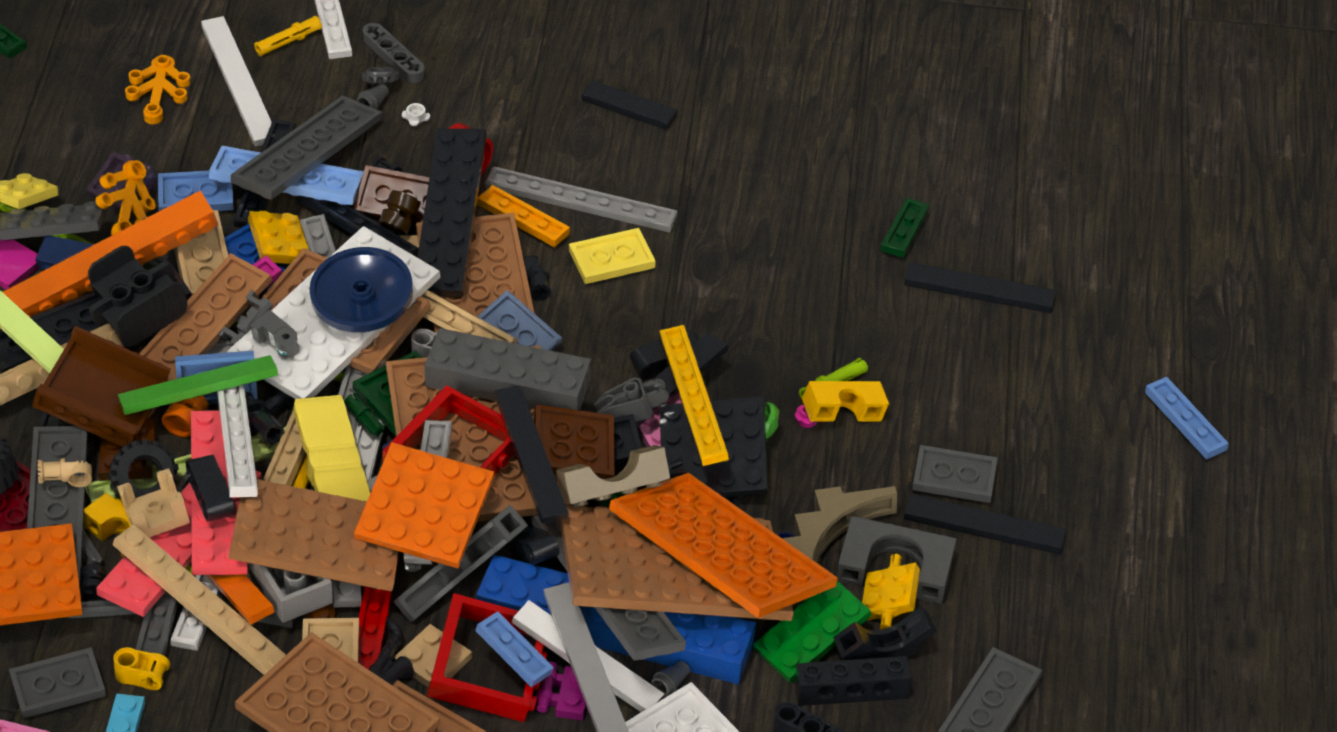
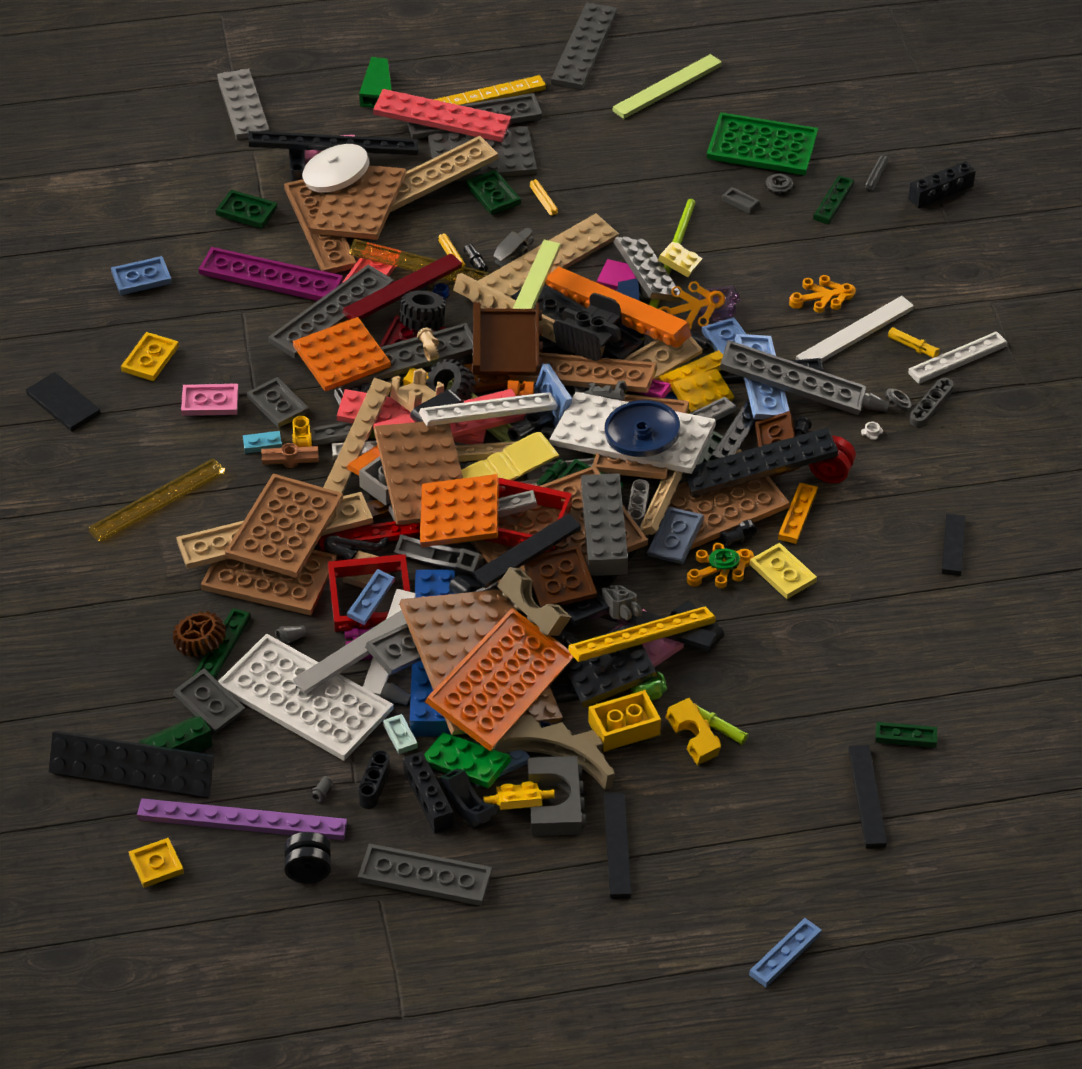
camera: 75 degrees right, 0 degrees up
bright green tile [118,355,278,415] -> none
dark grey leg [250,310,299,358] -> none
dark brown wheel [378,190,421,235] -> none
light grey tile [485,166,677,233] -> none
dark grey plate [912,445,998,503] -> none
none -> nougat piece [262,443,319,468]
none -> light aqua plate [383,714,418,754]
none -> yellow brick [588,690,661,752]
none -> yellow plate [658,350,723,392]
none -> light orange plant [686,543,754,588]
none -> green gear [709,548,740,571]

